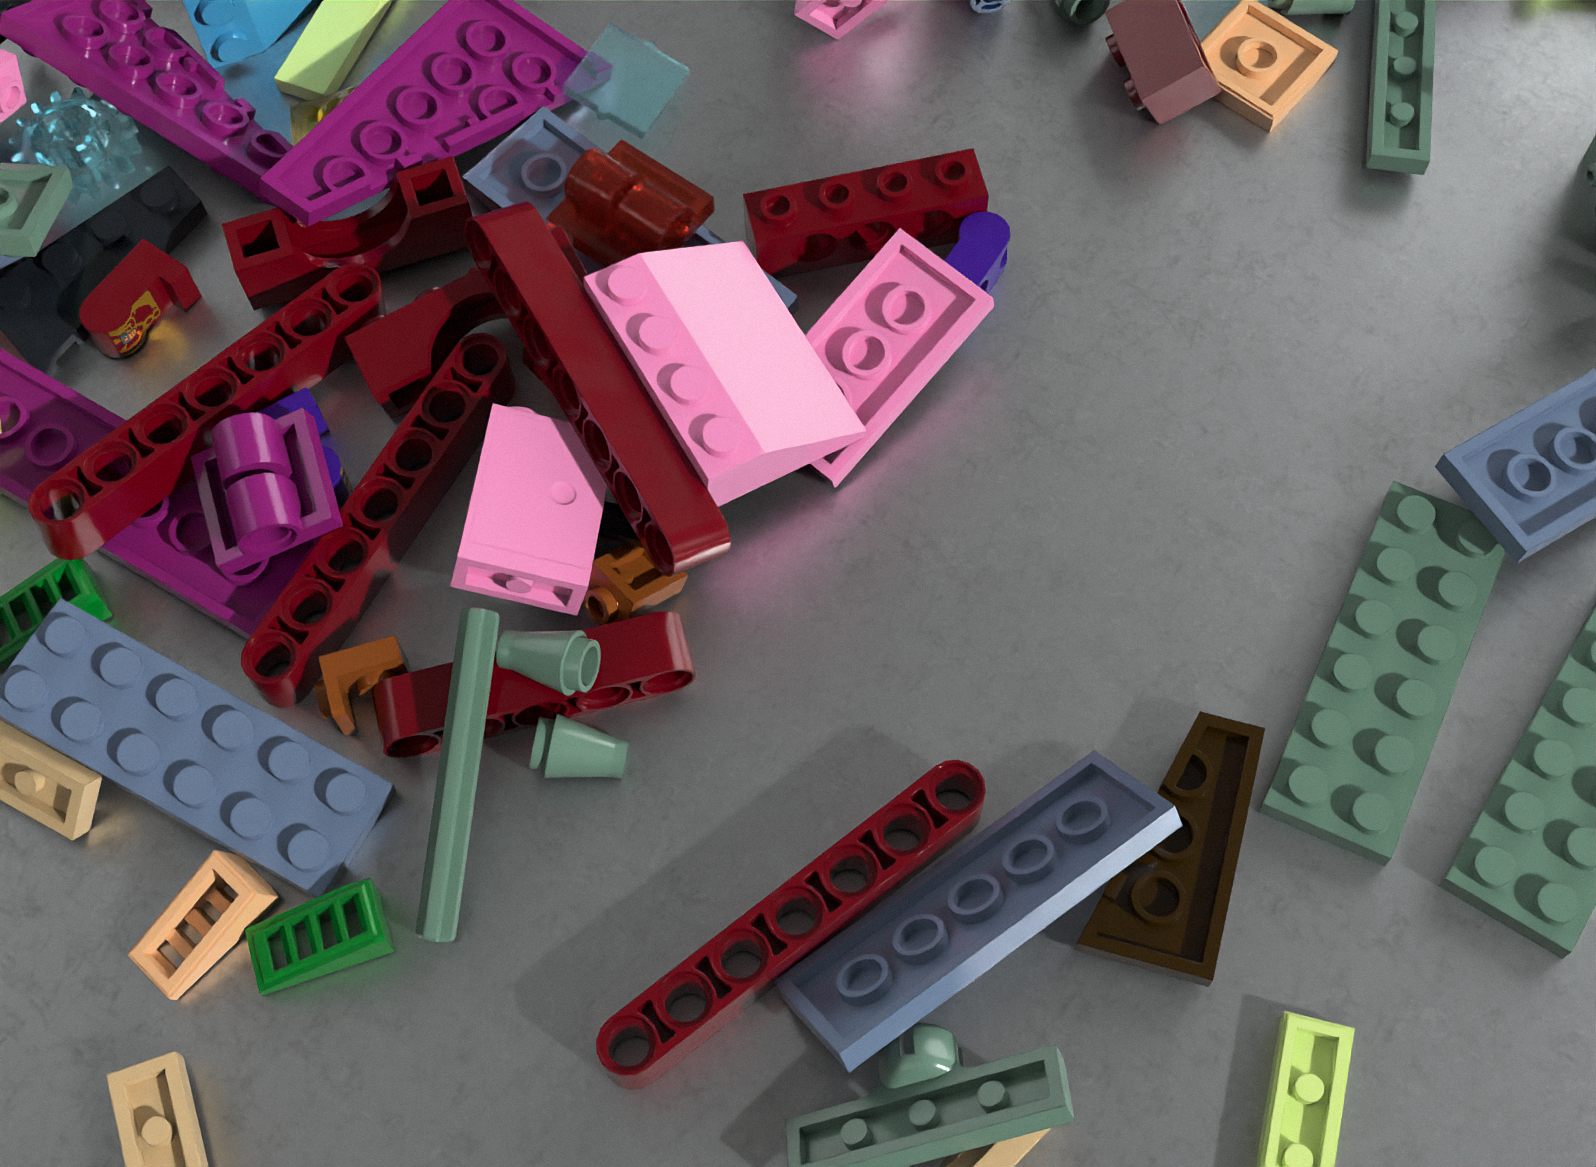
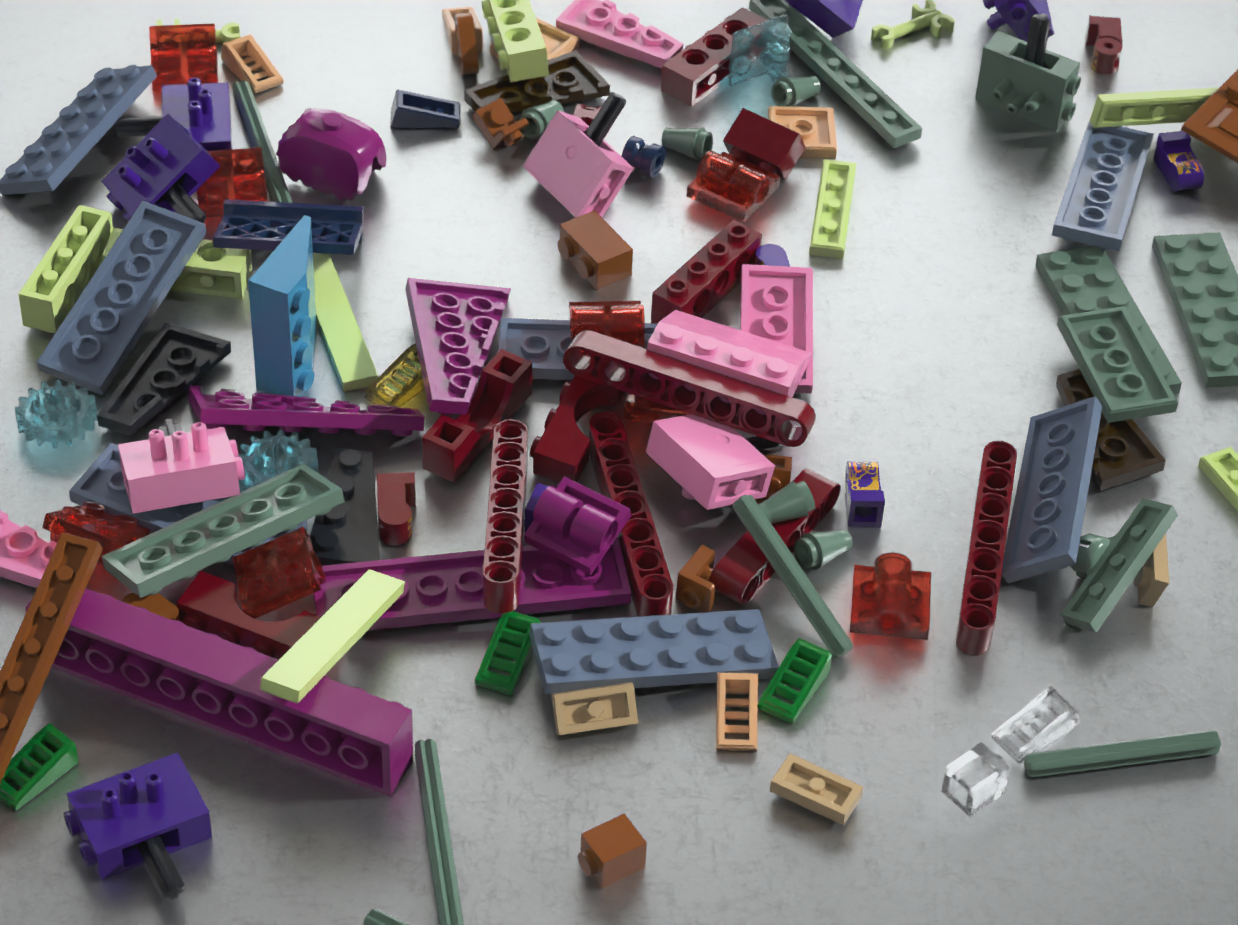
camera: 45 degrees left, 20 degrees down
clear light blue piece [561,22,690,140] -> none
none -> dark orange brick [557,210,633,290]
none -> clear red plate [687,150,780,222]
none -> yellowish green tile [809,159,856,259]
none -> dark purple leg [845,461,885,528]
none -> clear red plate [849,552,931,640]
none -> sand green tile [1057,306,1178,423]

